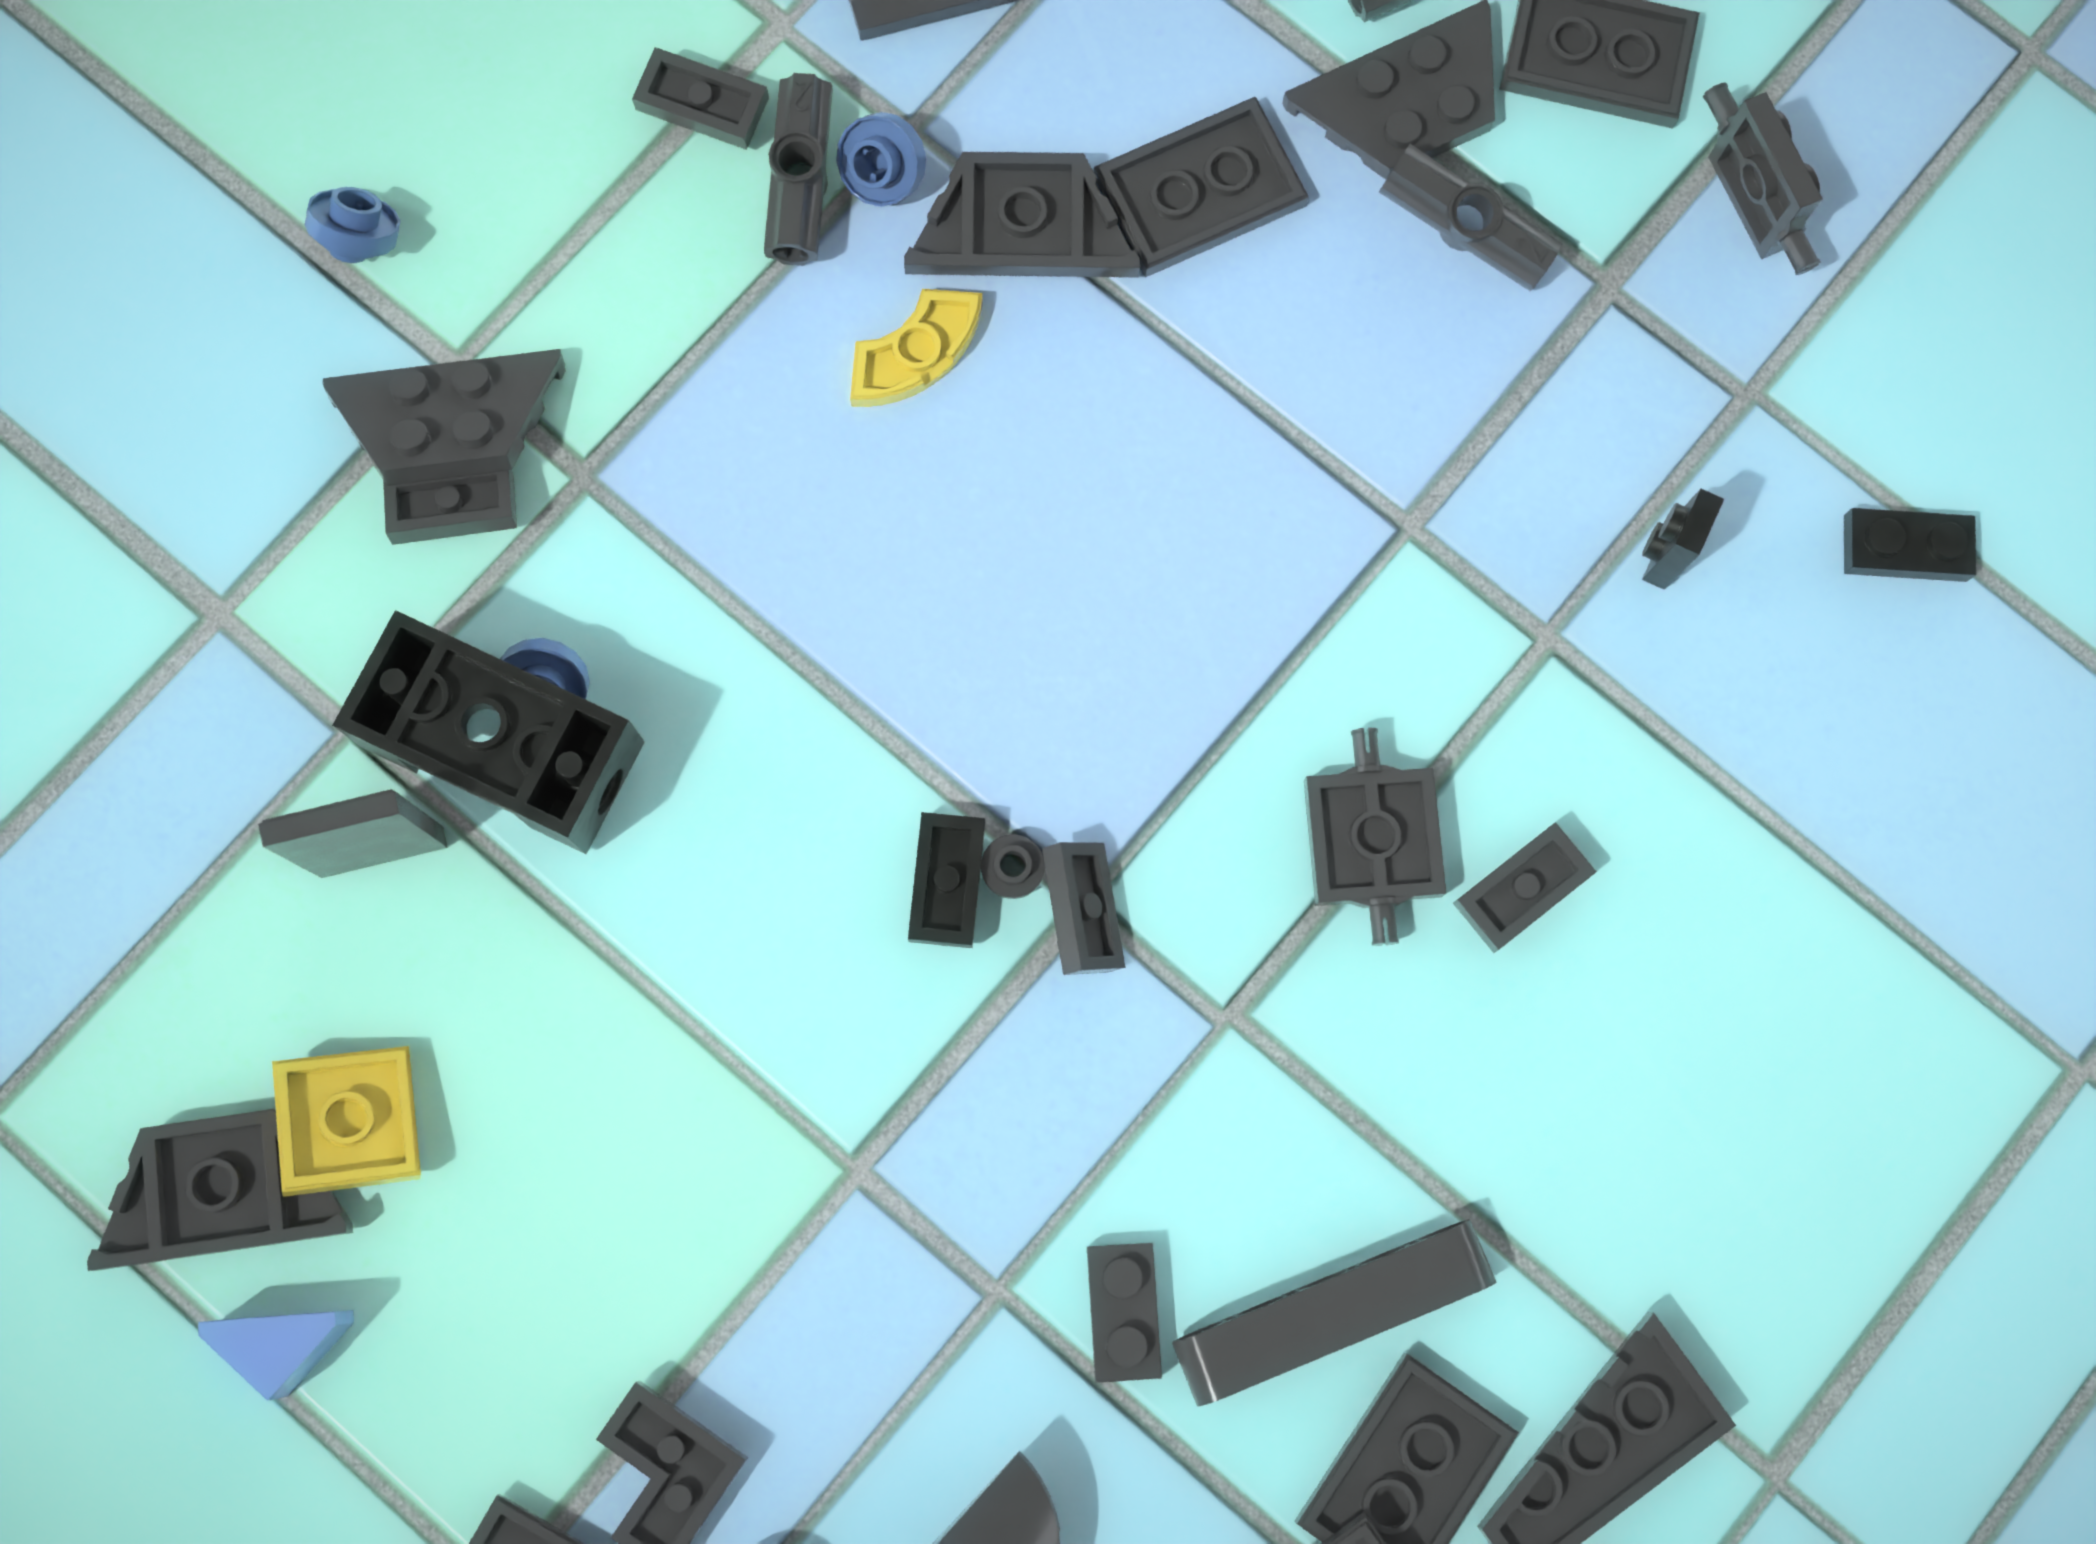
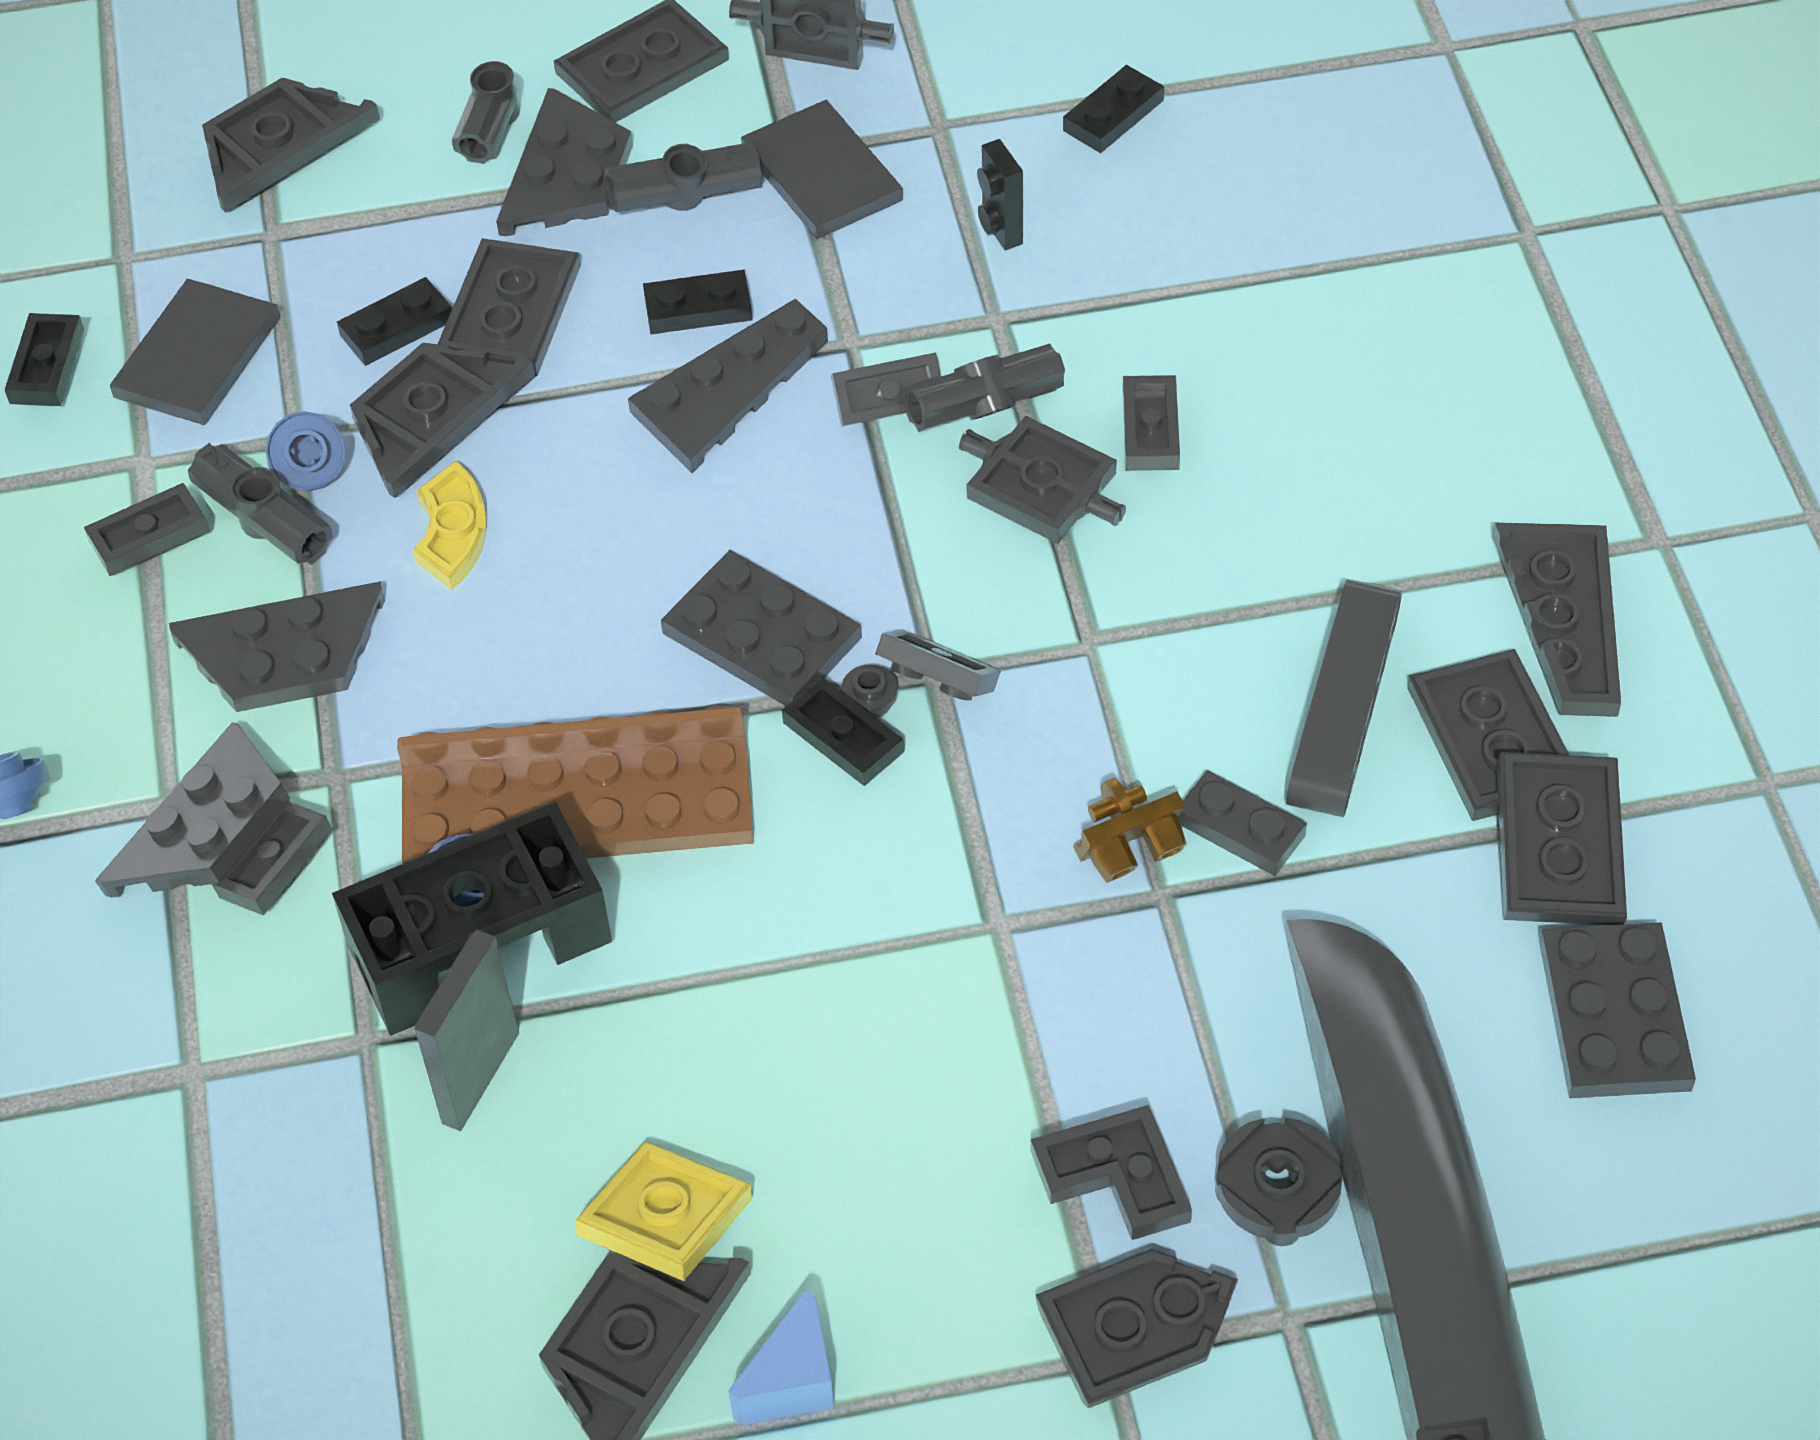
camera: 45 degrees left, 25 degrees down
none -> dark grey wing [169,581,385,712]
none -> pearl dark grey plate [336,277,452,366]
none -> medium nougat bracket [397,707,754,864]
none -> dark grey wing [628,298,828,473]
none -> pearl dark grey plate [643,269,753,335]
none -> dark grey plate [661,549,862,706]
none -> dark grey tile [741,99,903,239]
none -> dark grey plate [830,352,941,427]
none -> dark grey piece [904,343,1066,432]
none -> pearl gold hips [1073,778,1187,883]

